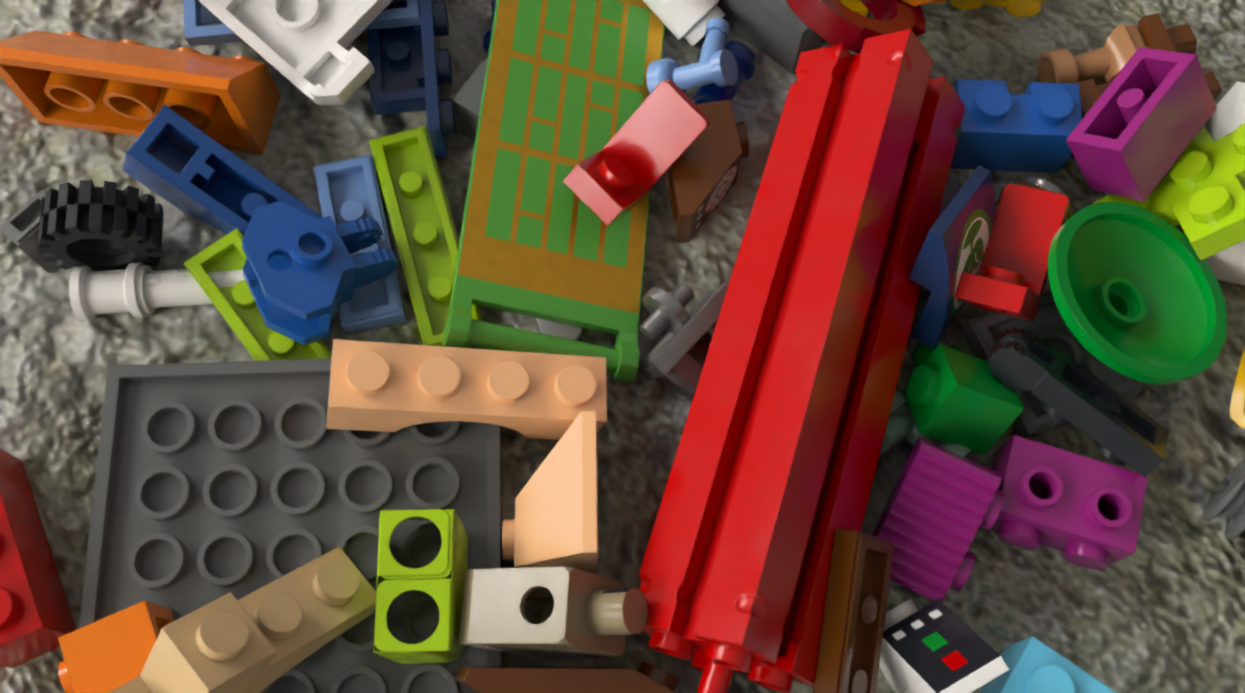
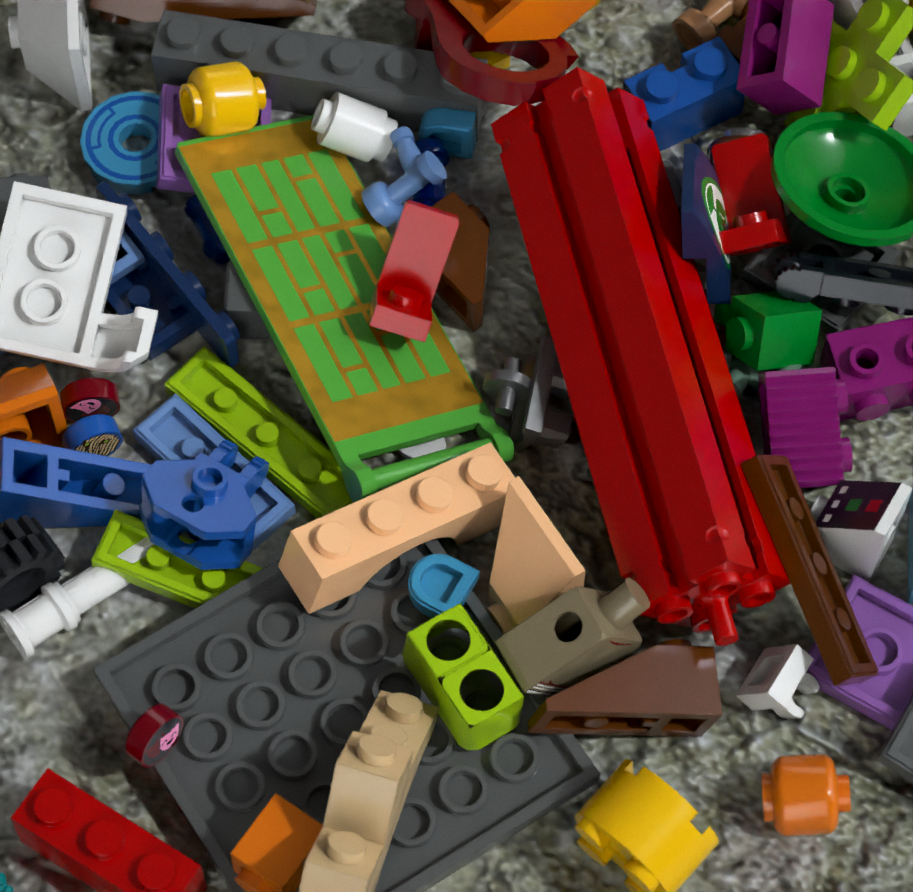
camera: 30 degrees left, 5 degrees down
none -> dark red tile [60,377,120,423]
none -> blue tile [61,414,123,456]
none -> dark red tile [125,704,183,768]
none -> dark azure tile [408,554,480,618]
none -> dark azure tile [418,107,476,159]

